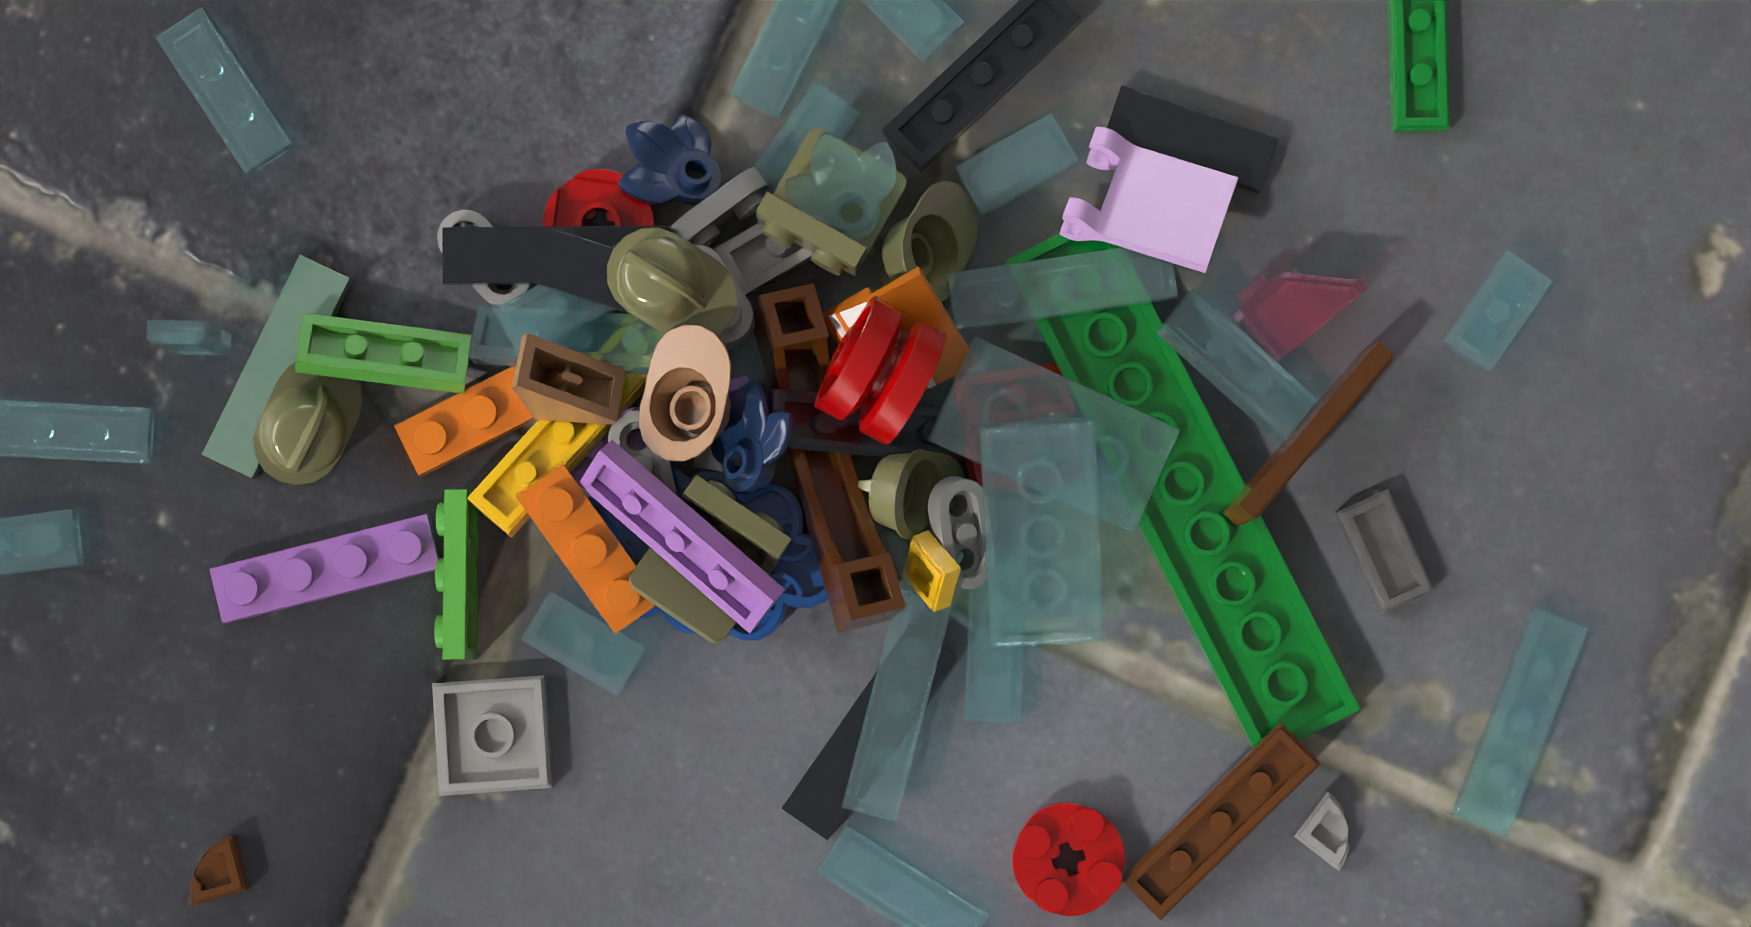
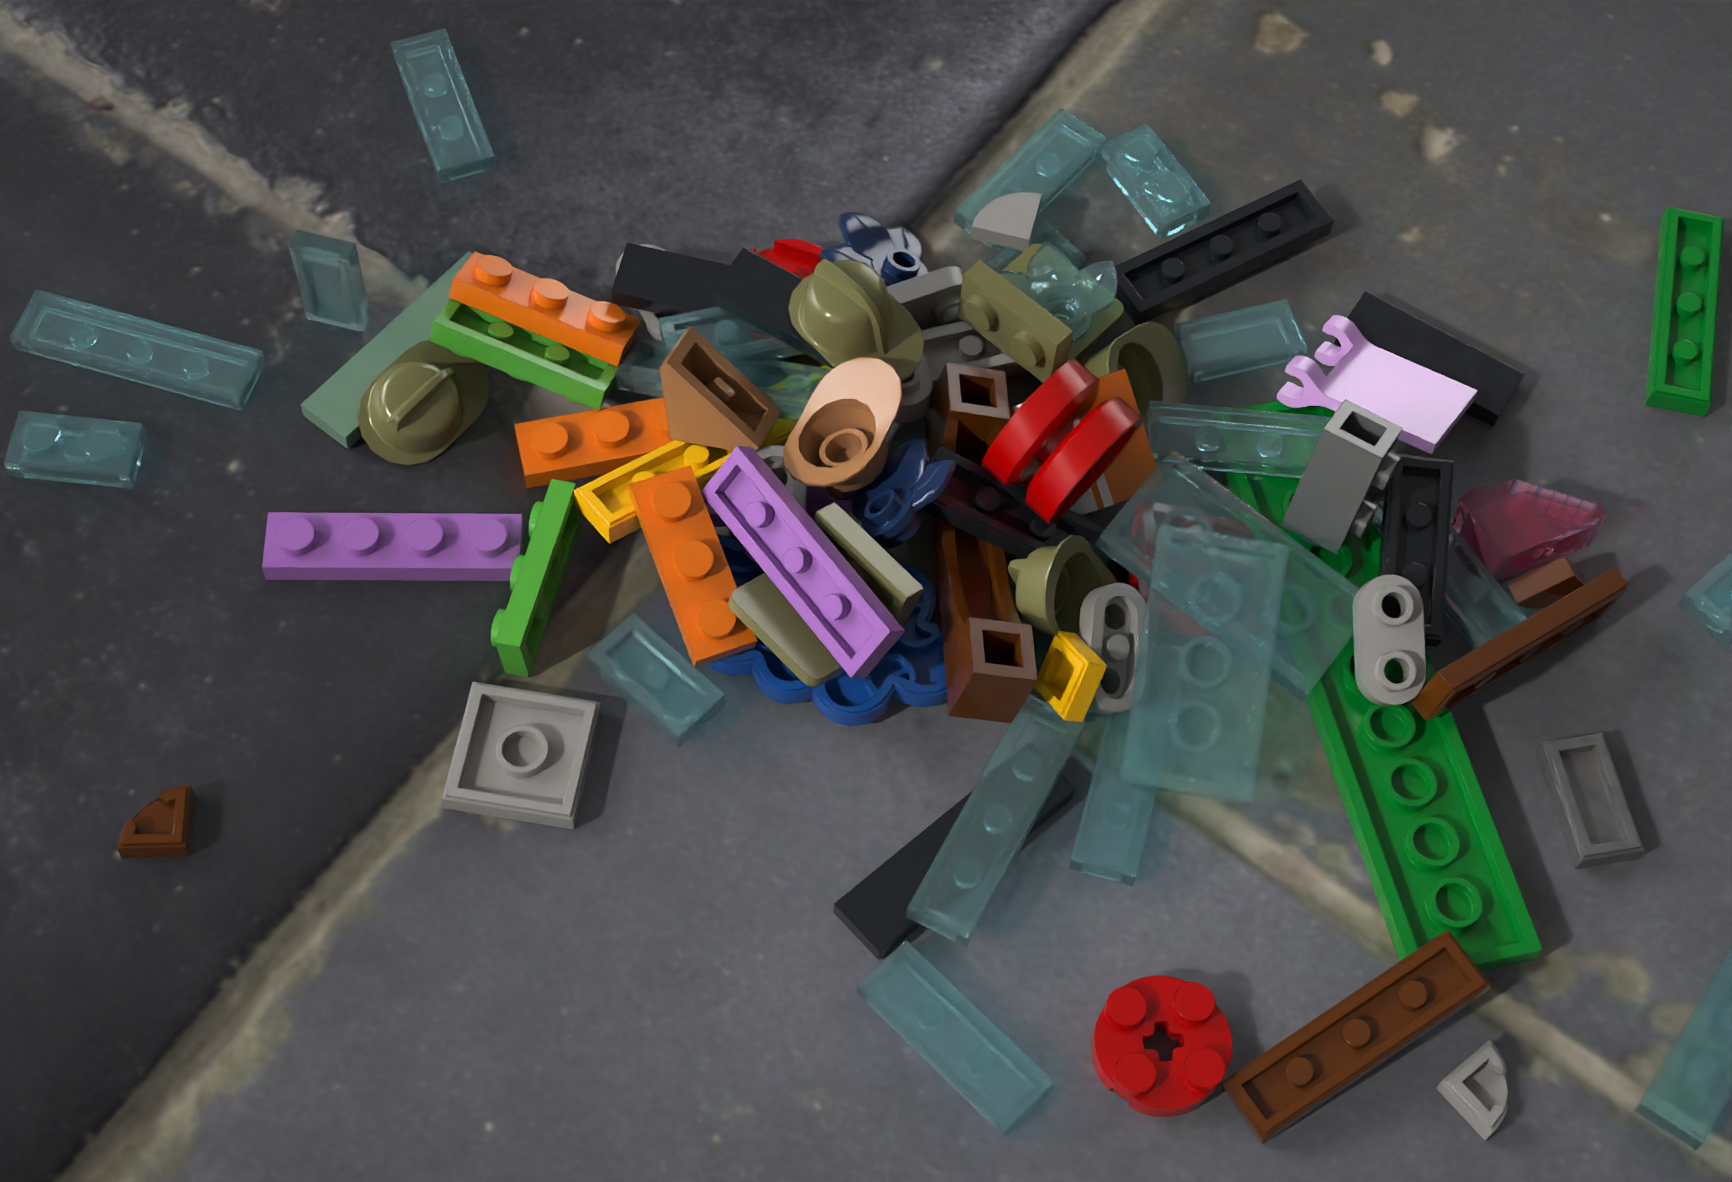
camera: 10 degrees right, 25 degrees down
none -> orange plate [448,251,642,367]
none -> light grey tile [970,192,1042,251]
none -> dark grey brick [1280,399,1403,555]
none -> light grey plate [1352,575,1426,707]
none -> black tile [1378,454,1454,647]
none -> reddish brown tile [1508,556,1587,609]

